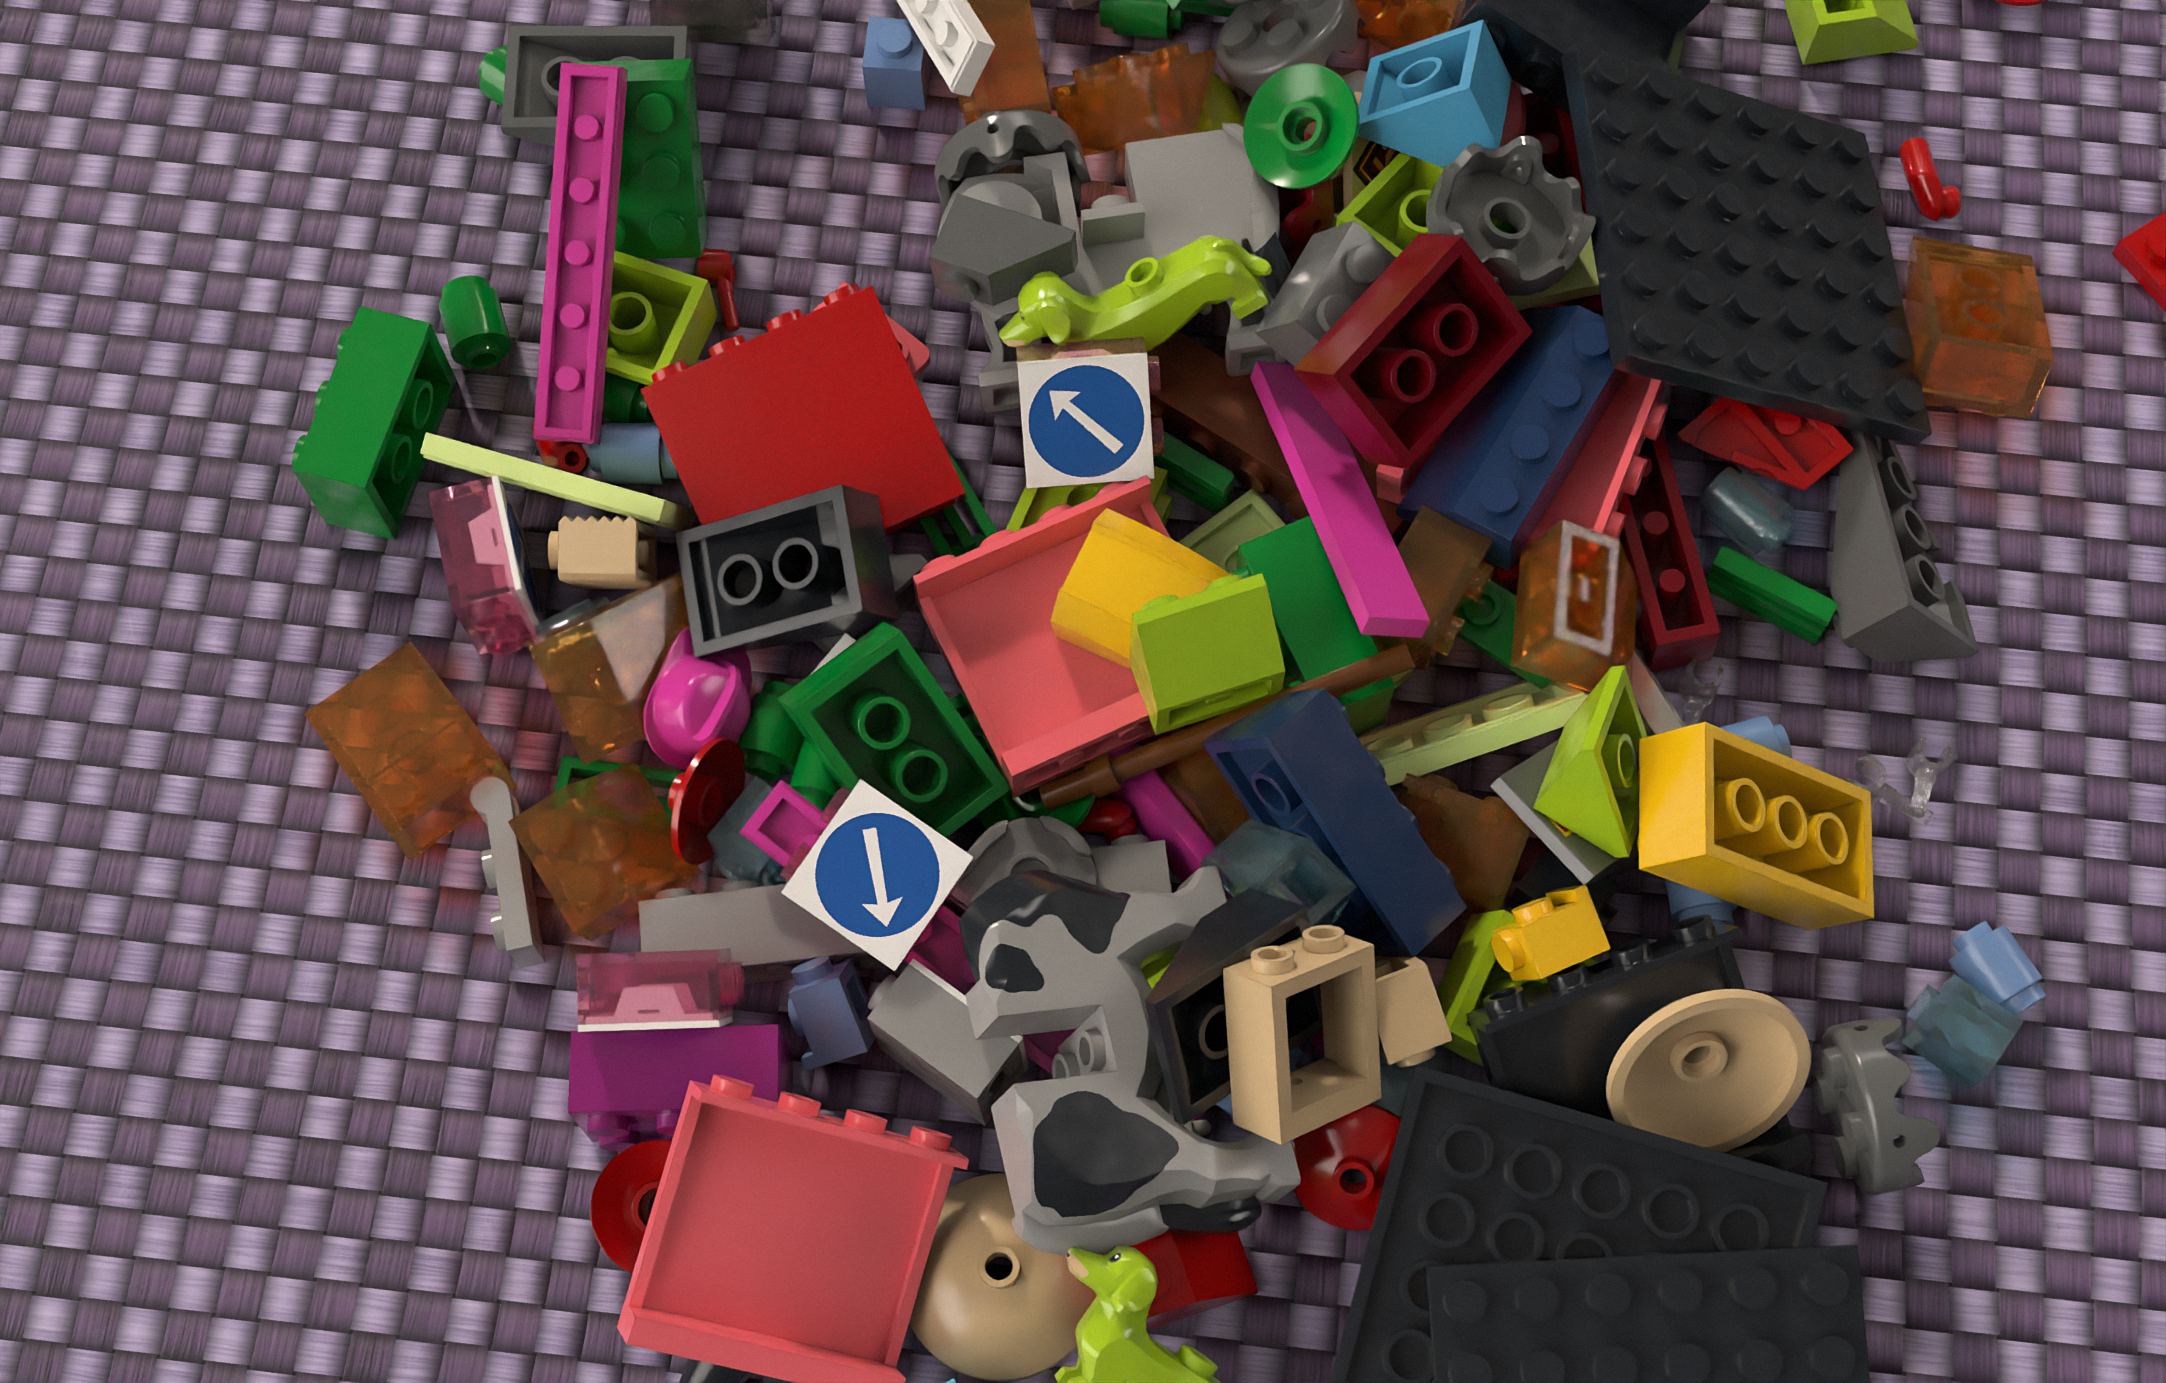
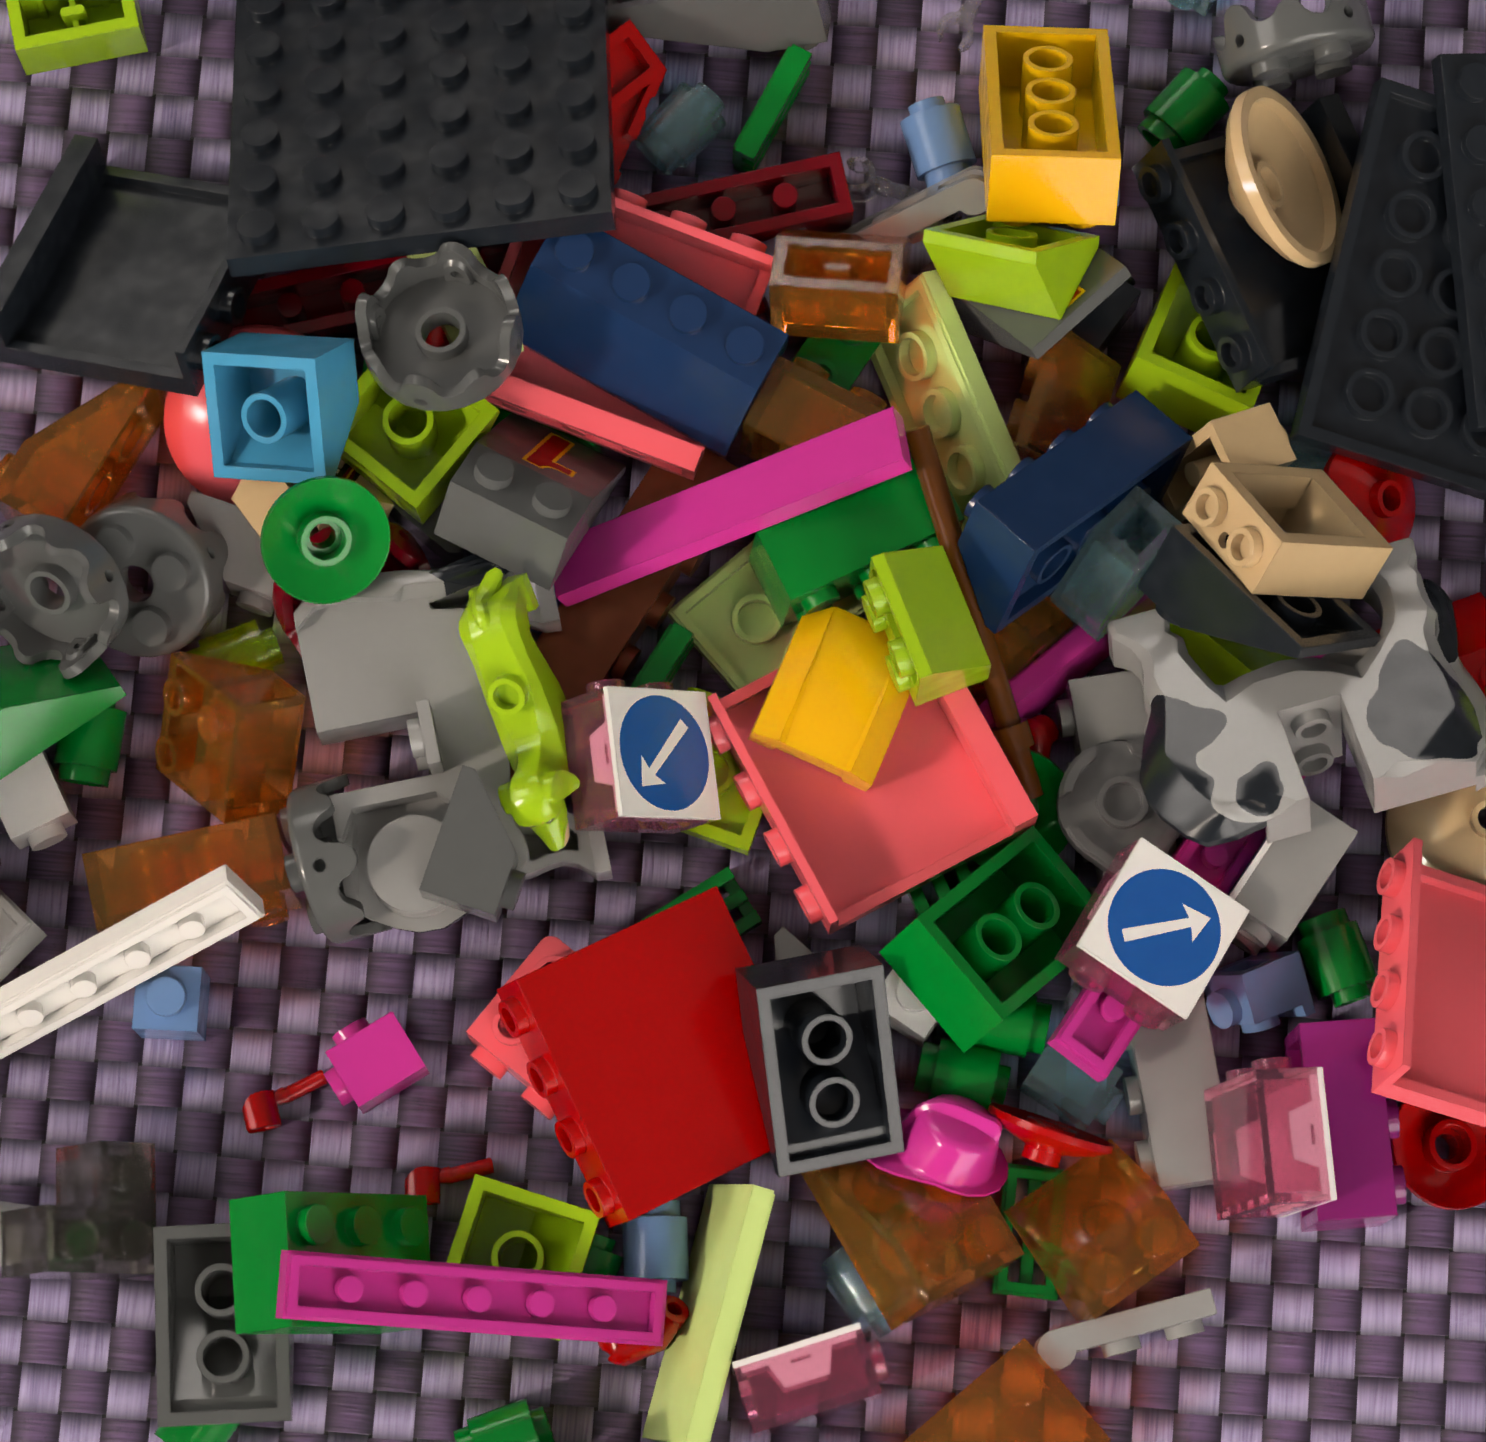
camera: 95 degrees left, 10 degrees up
tan brick [548,516,657,589] -> none
dark red brick [1293,233,1533,470] -> none
yellow brick [1491,885,1611,981] -> none
none -> red hand [242,1070,328,1134]
none -> dark pink brick [323,1011,430,1114]
none -> green brick [1137,67,1229,149]
none -> green brick [1296,908,1378,1008]

